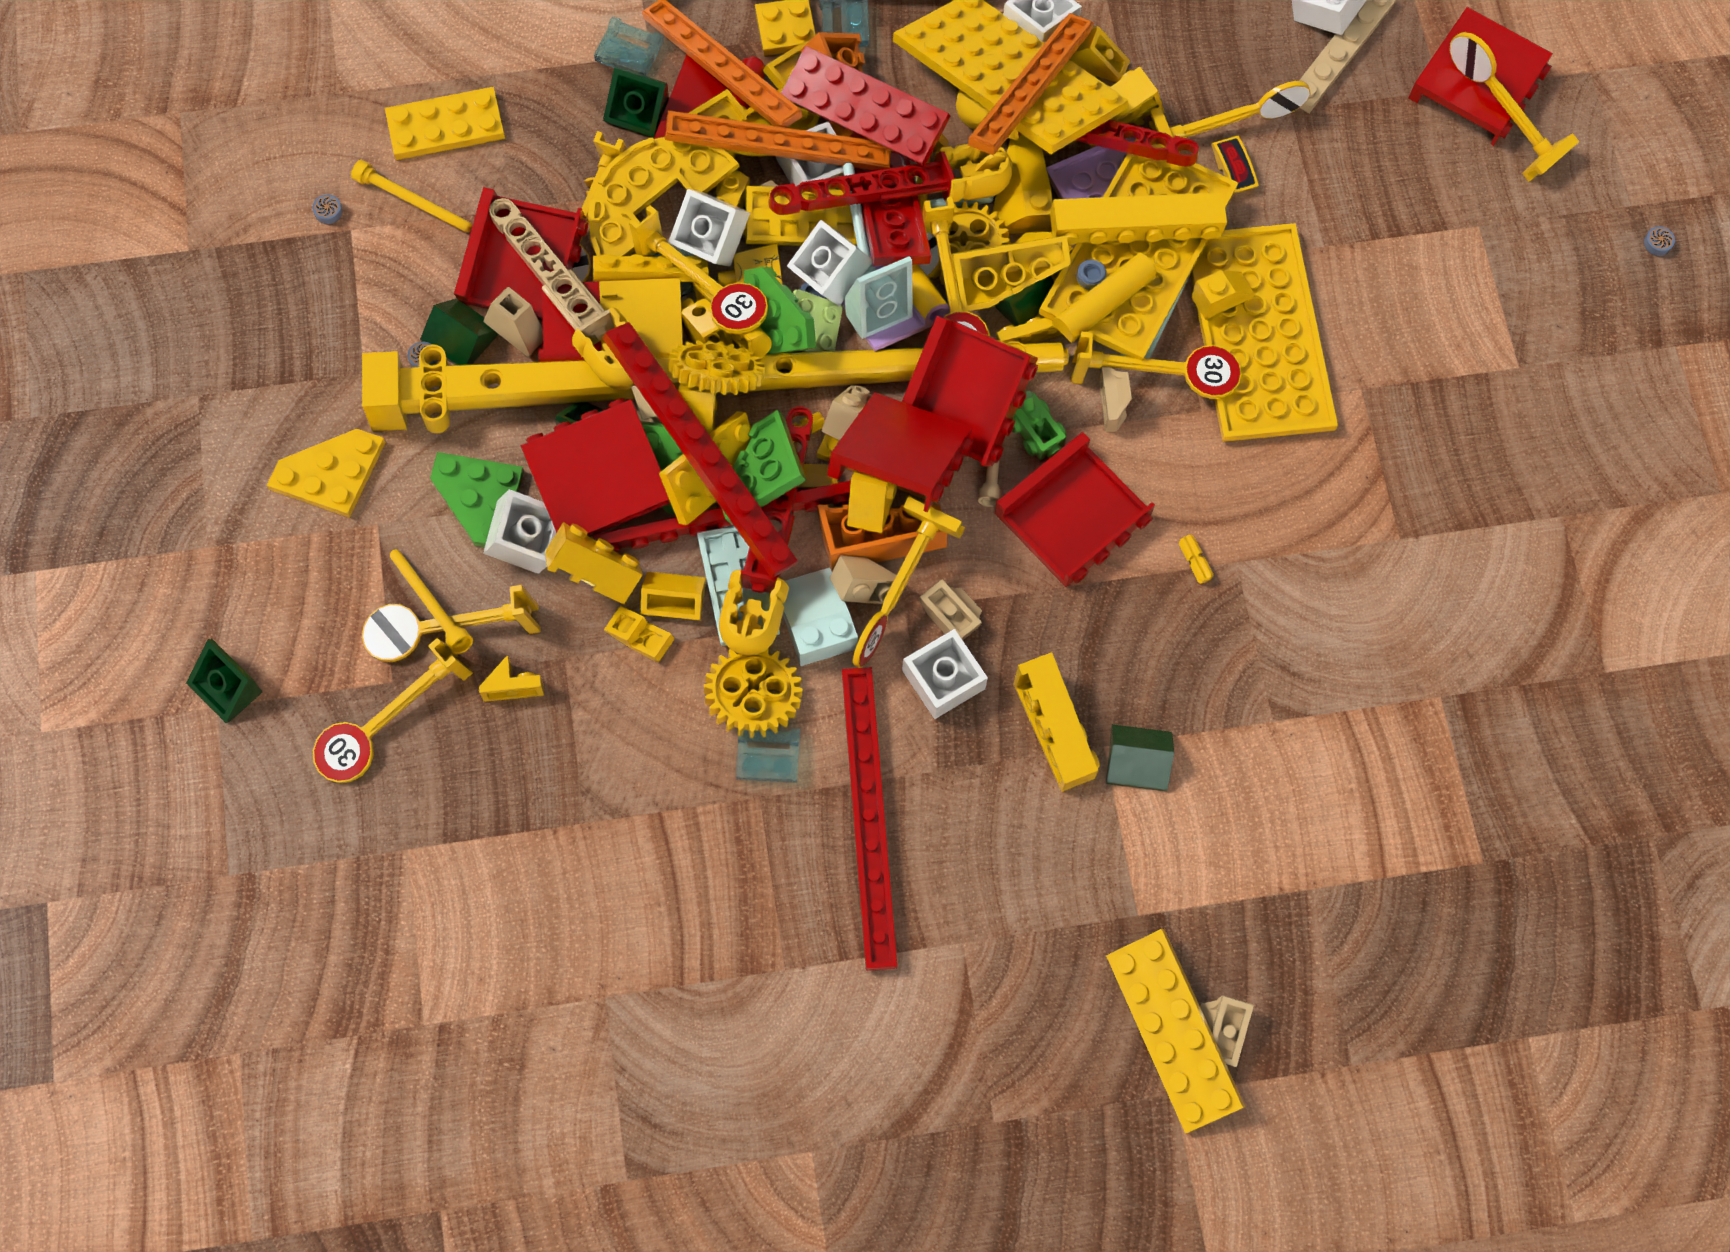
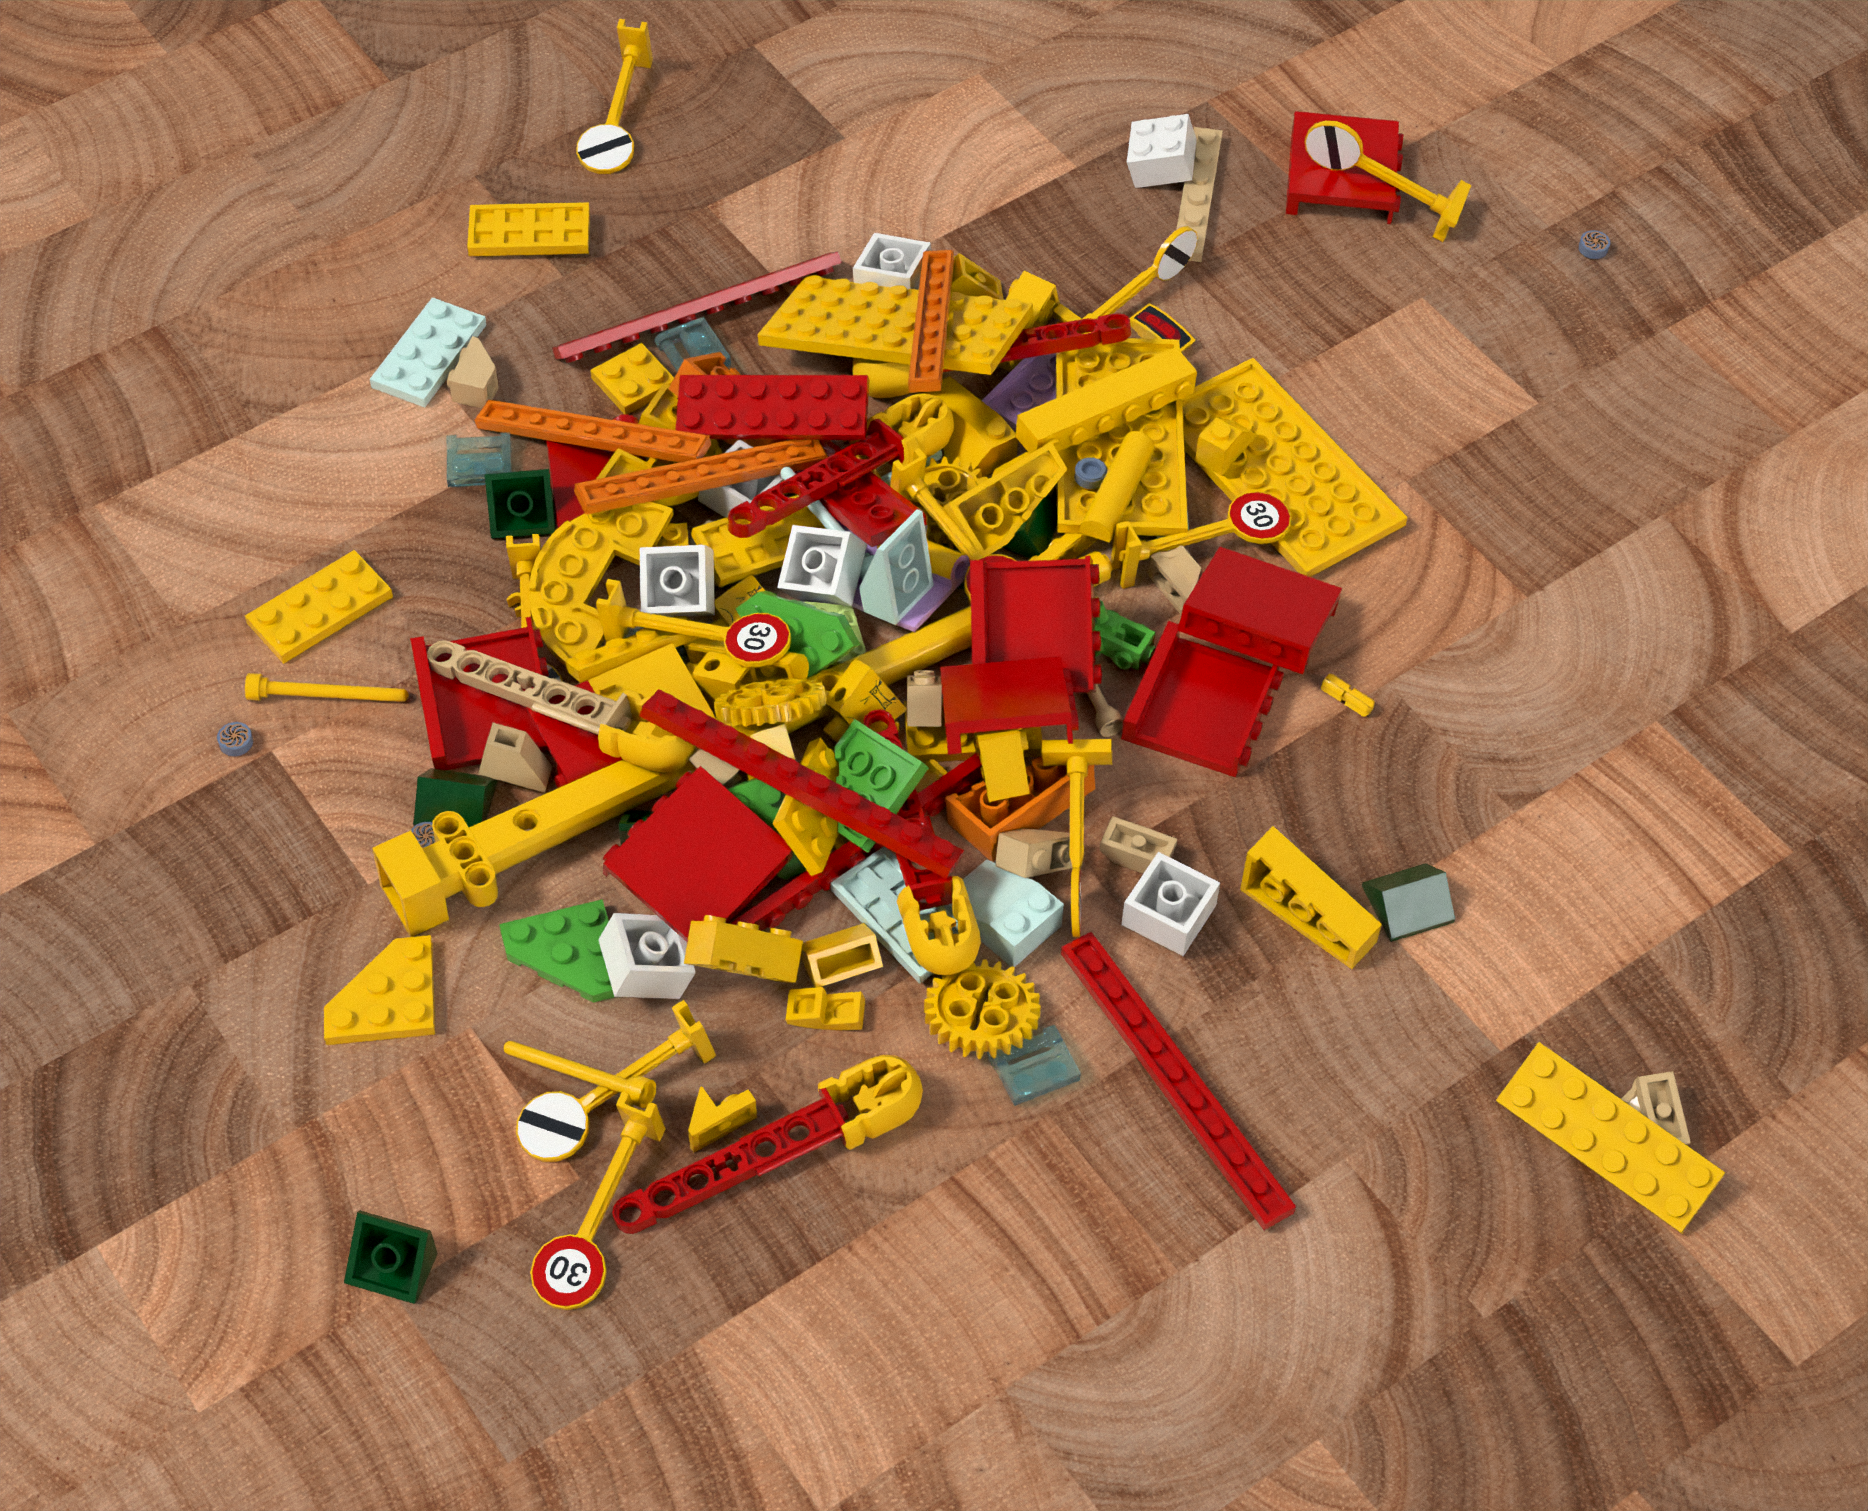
camera: 25 degrees left, 15 degrees down
none -> red piece [612,1055,923,1234]
none -> yellow torso [823,658,907,743]
none -> red panel [1178,547,1342,674]

